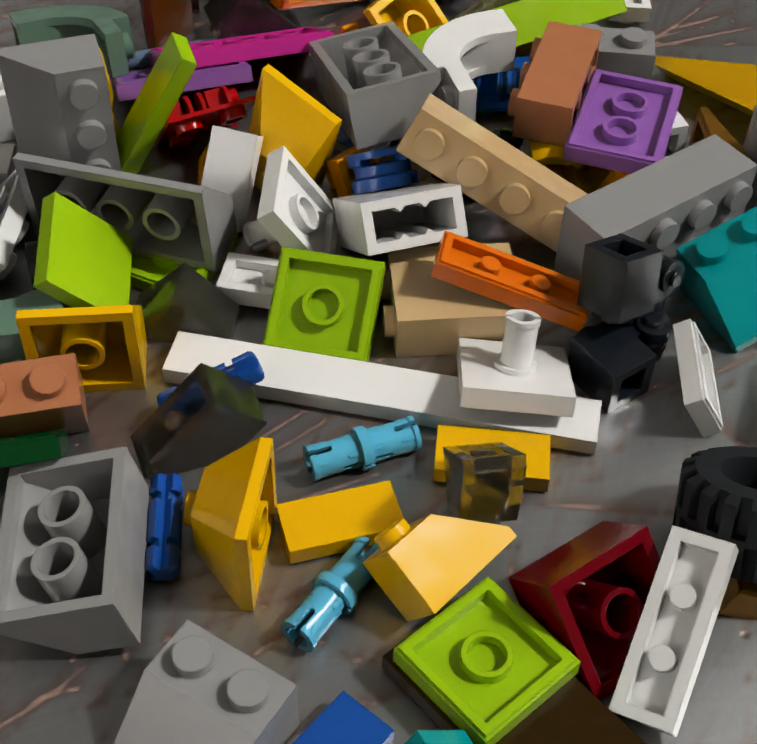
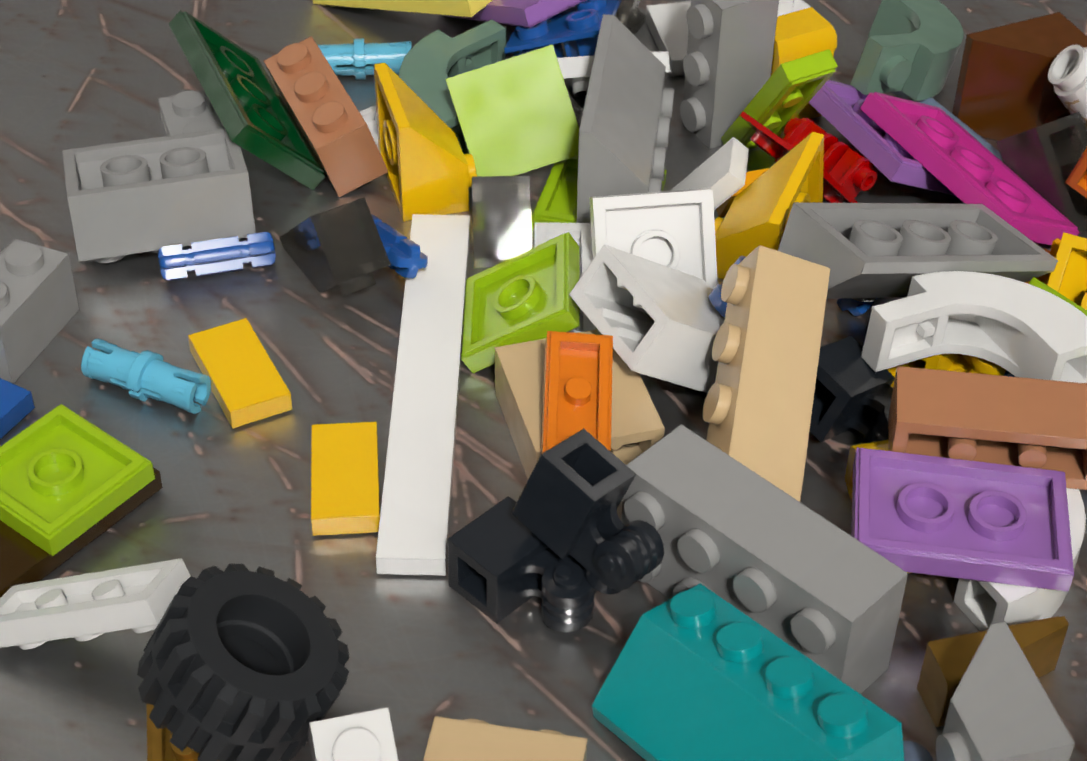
camera: 80 degrees right, 5 degrees down
yellow slope [183,437,277,612] -> none
medium azure pin [303,415,422,482] -> none
yellow slope [362,514,517,622] -> none
clear smoke slope [443,442,527,525] -> none
white tile [456,309,577,417] -> none
dark red slope [508,521,660,701] -> none
white tile [673,318,723,438] -> none

